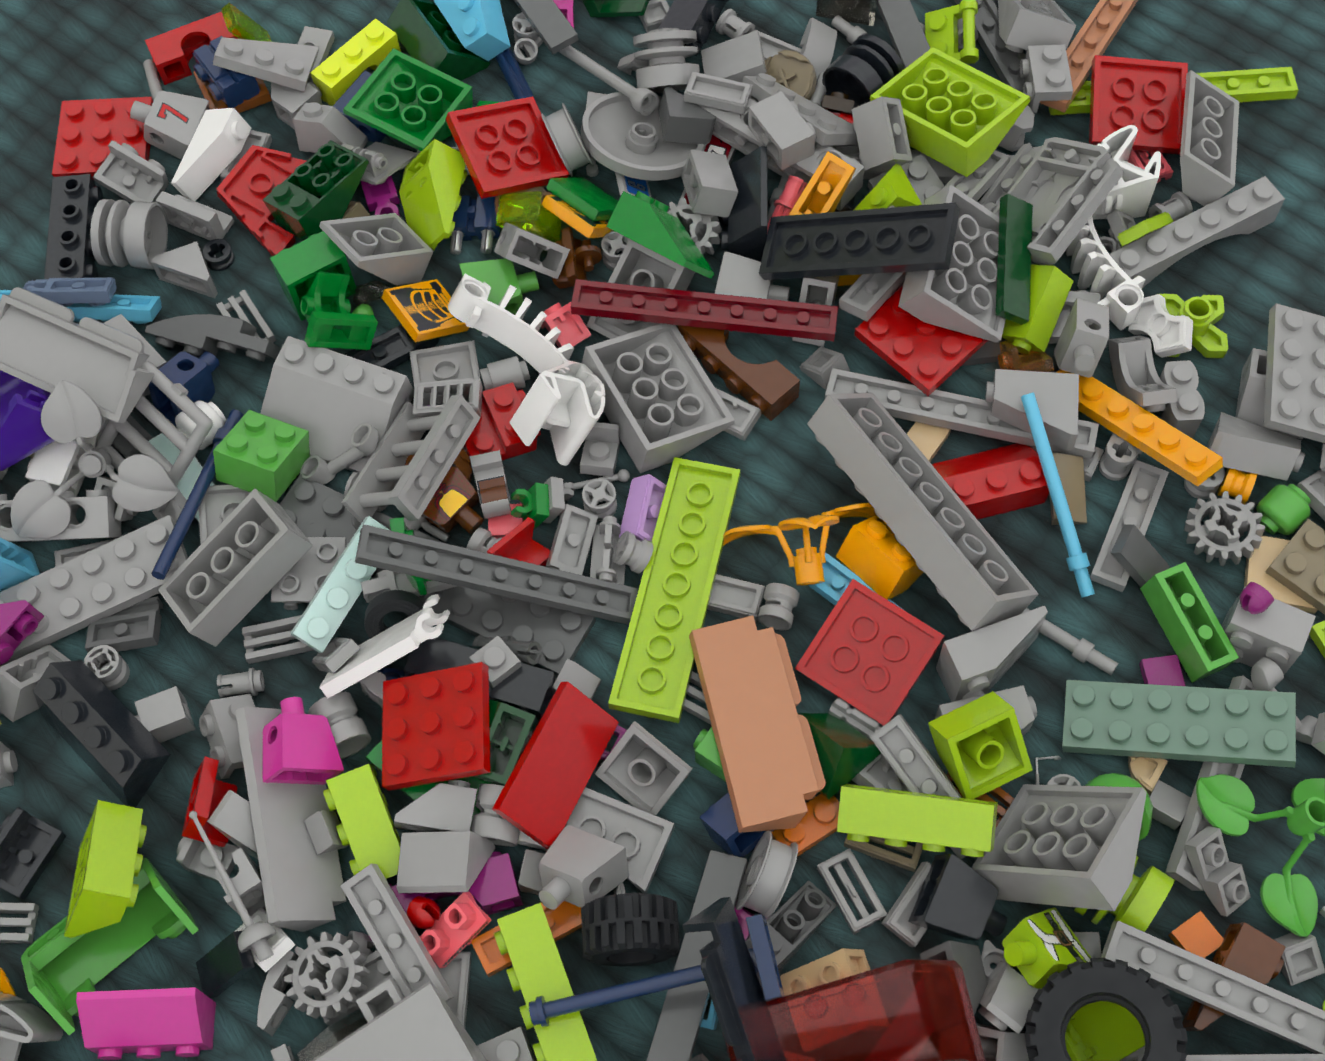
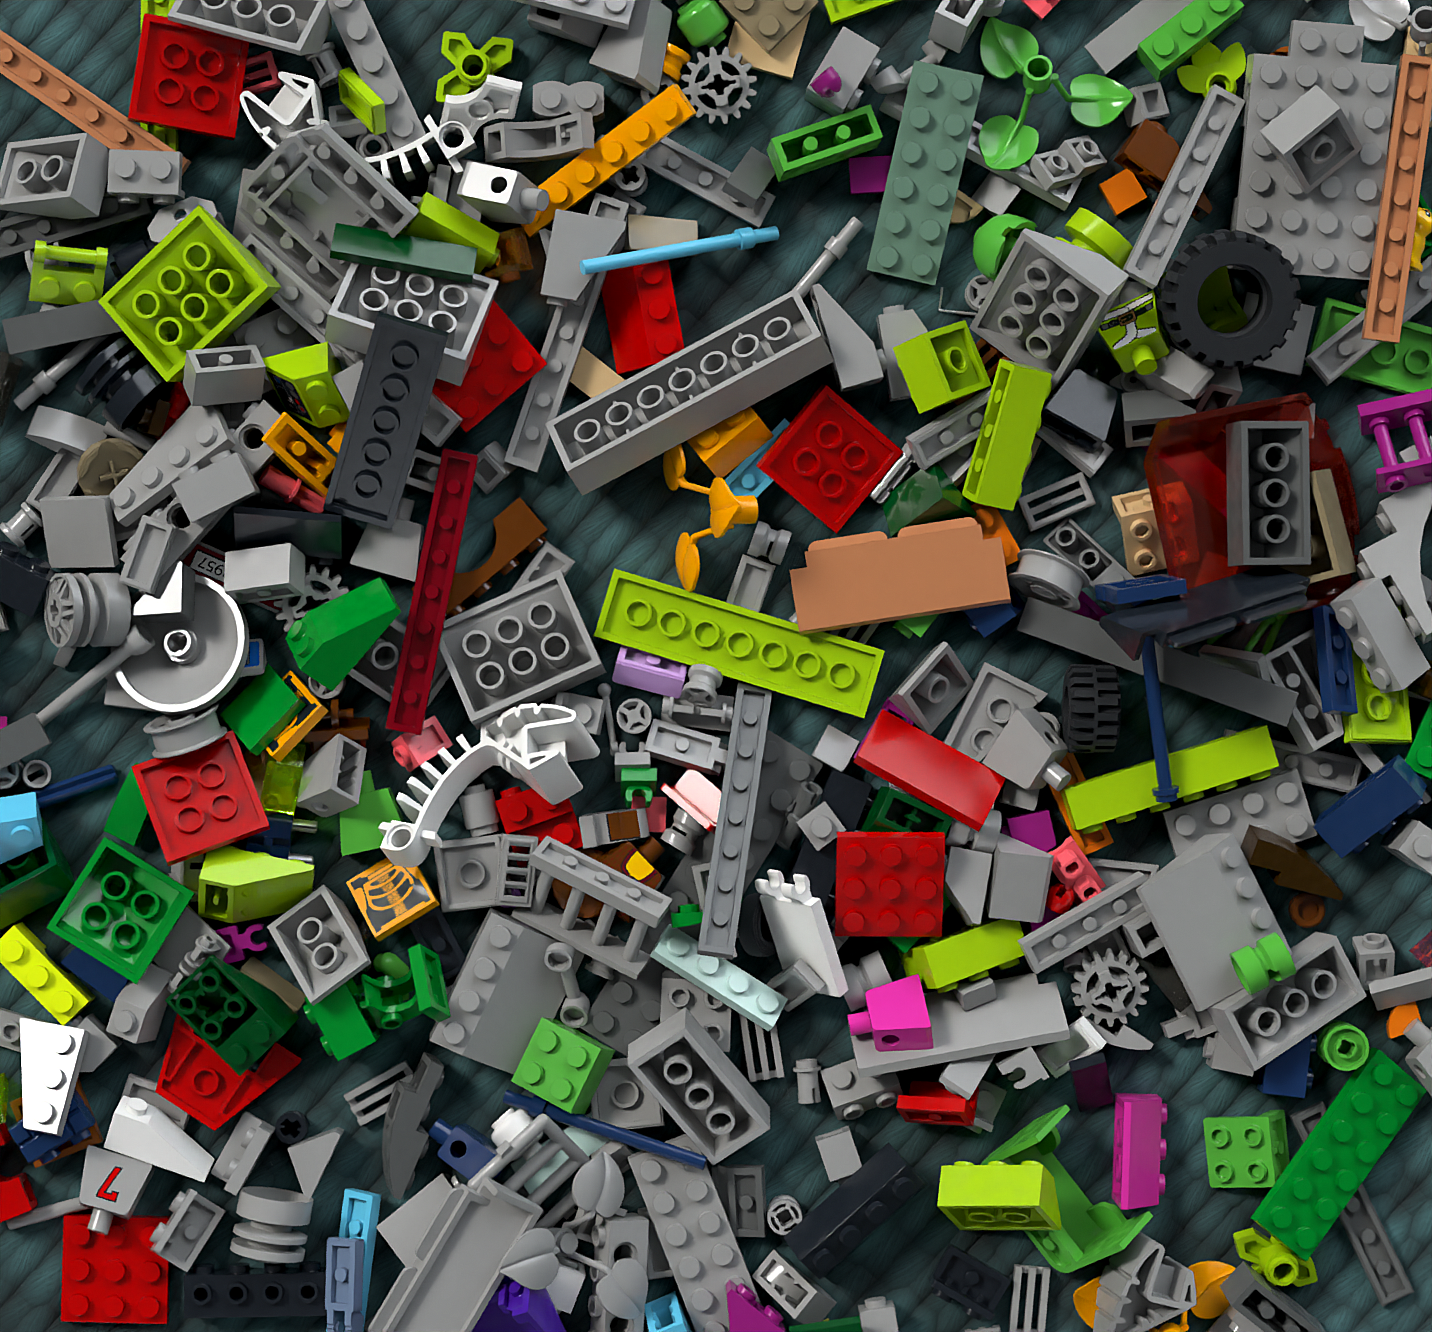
camera: 95 degrees left, 25 degrees up
light grey sword [189,811,277,962] -> none

